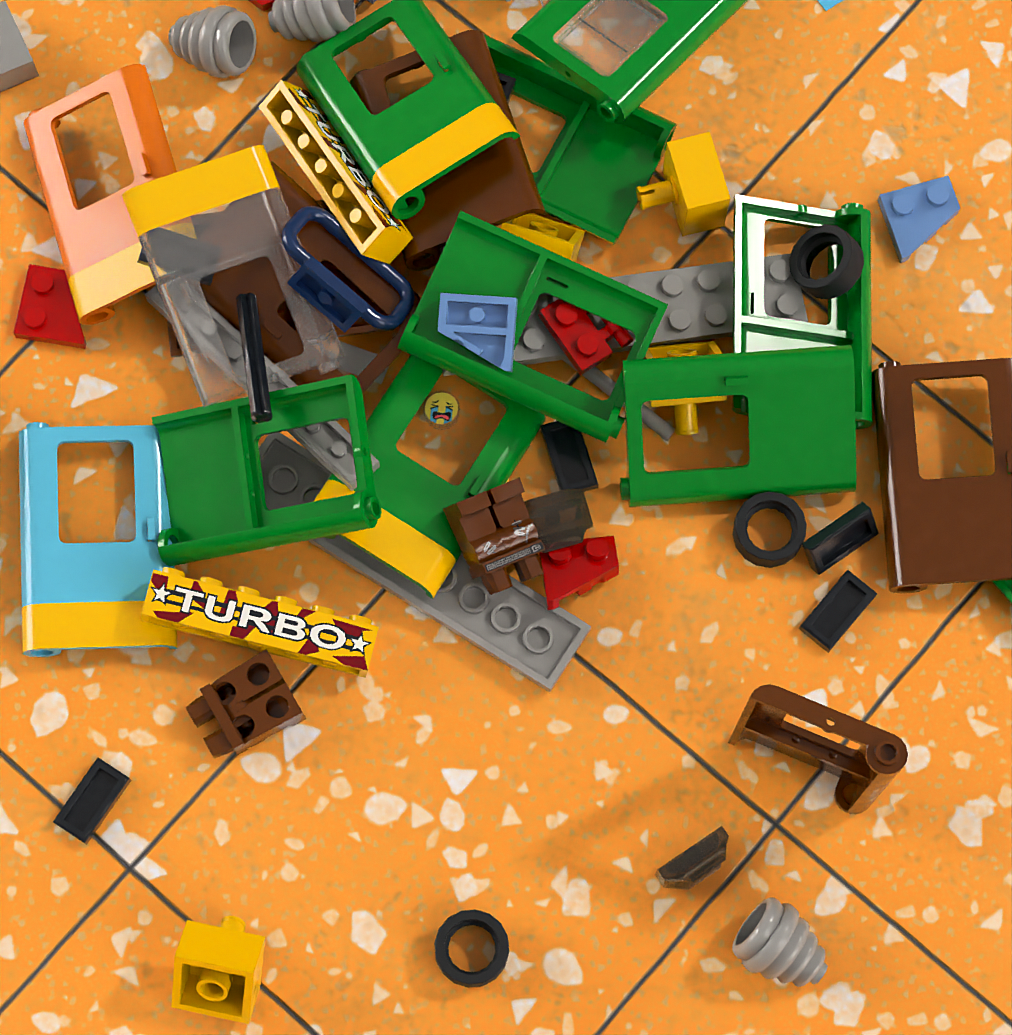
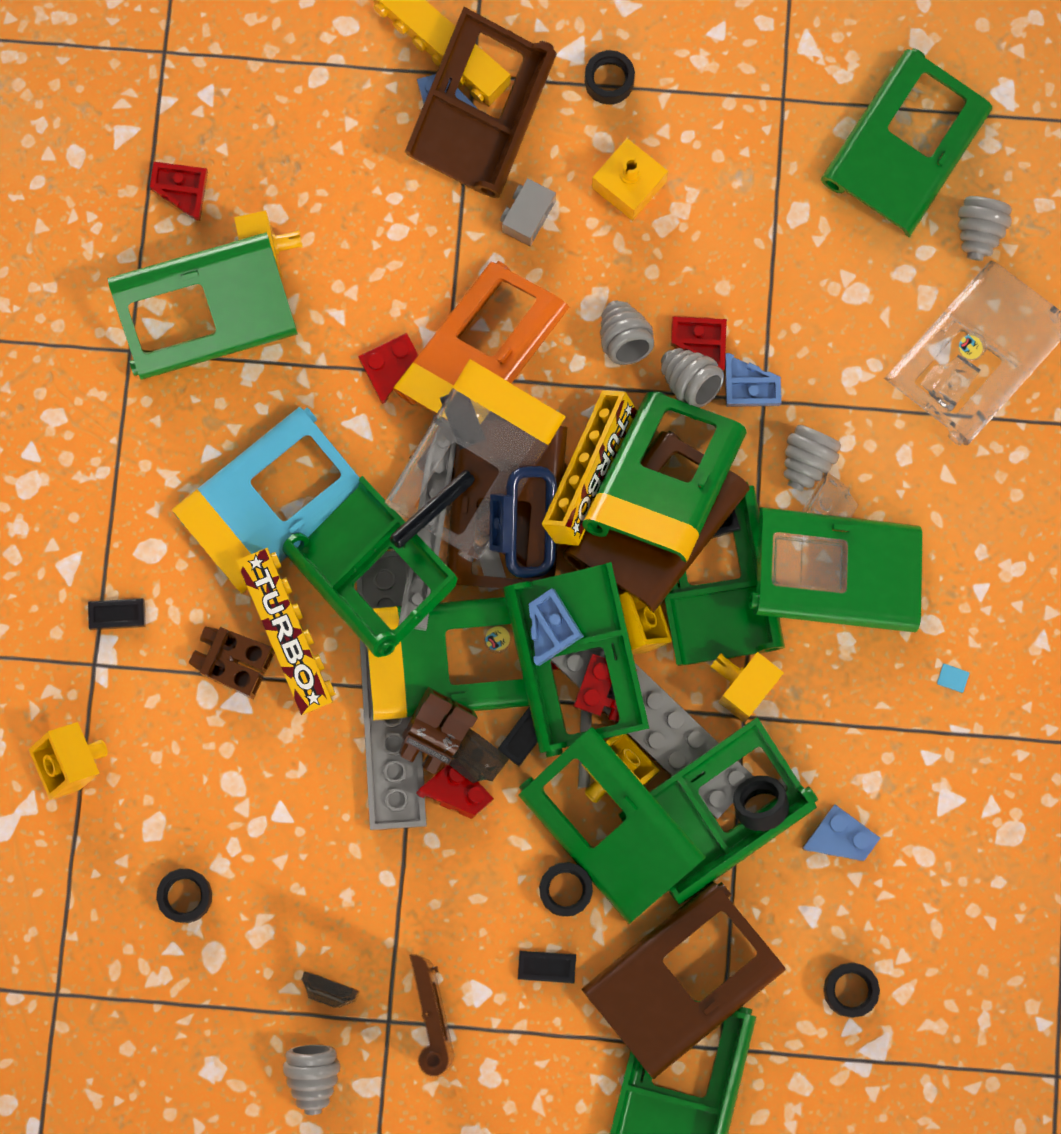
camera: 55 degrees right, 5 degrees up
black tile [802,502,879,575] -> none

